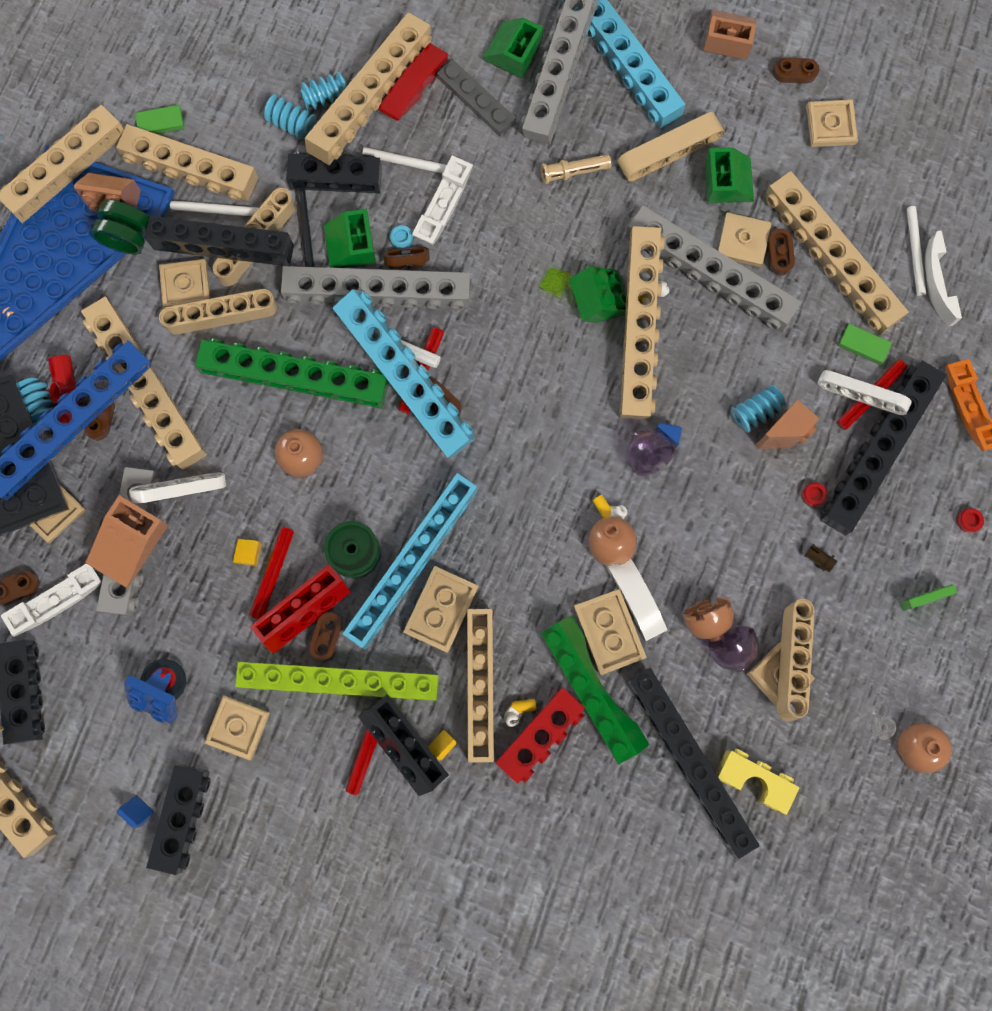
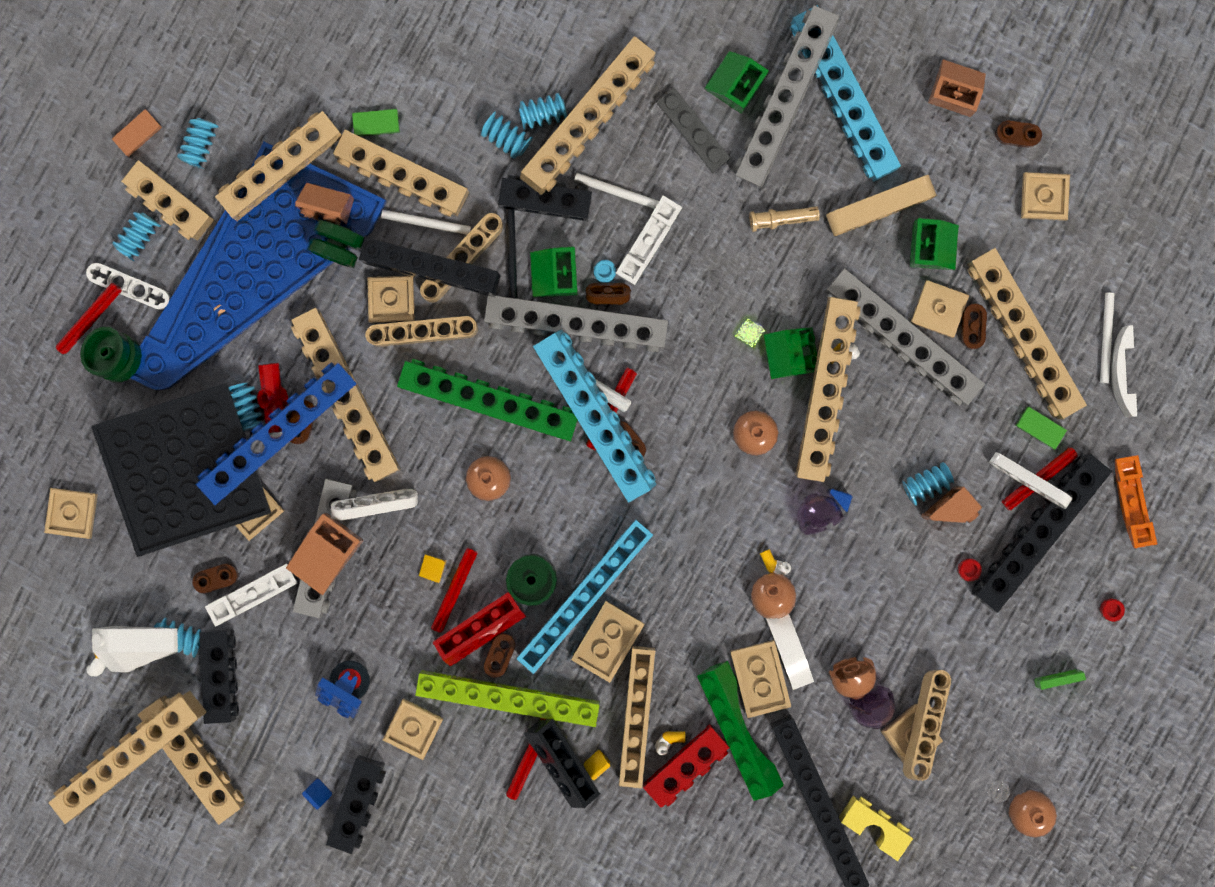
camera: 10 degrees right, 10 degrees up
red slope [379,43,449,122] -> none
dark brown pin [804,544,837,572] -> none
none -> nougat cylinder [733,410,779,456]

